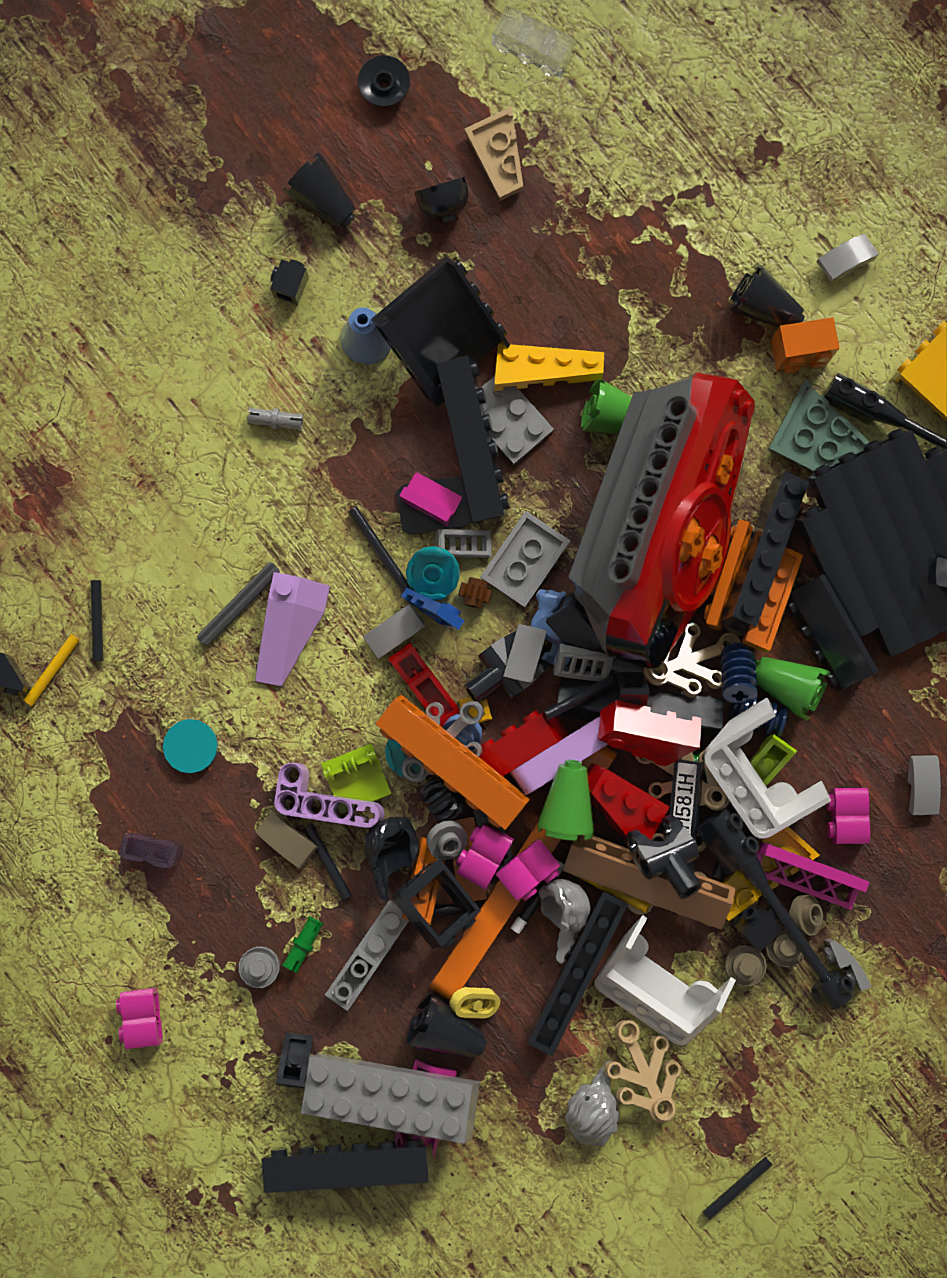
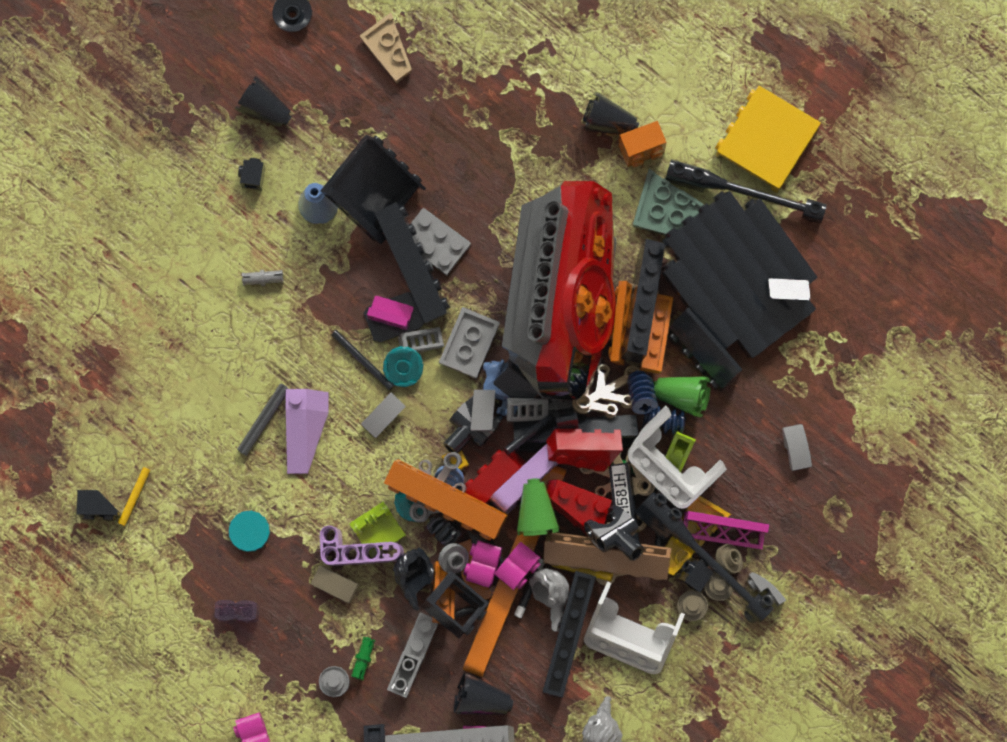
camera: 10 degrees left, 5 degrees down
black bar [90,580,104,662] -> none
black bar [303,823,352,900] -> none
red slope [388,643,460,727] -> none
blue wing [400,588,465,630] -> none
black cylinder [414,177,469,223] -> none
light yellow plate [450,987,500,1018] -> none
reddish brown gear [458,577,492,609] -> none
yellow wing [494,343,604,391] -> none
bright green cone [581,379,632,434] -> none
tan plant [604,1020,681,1123] -> none
light grey slope [816,234,879,282] -> none
dark pink brick [826,788,870,844] -> none

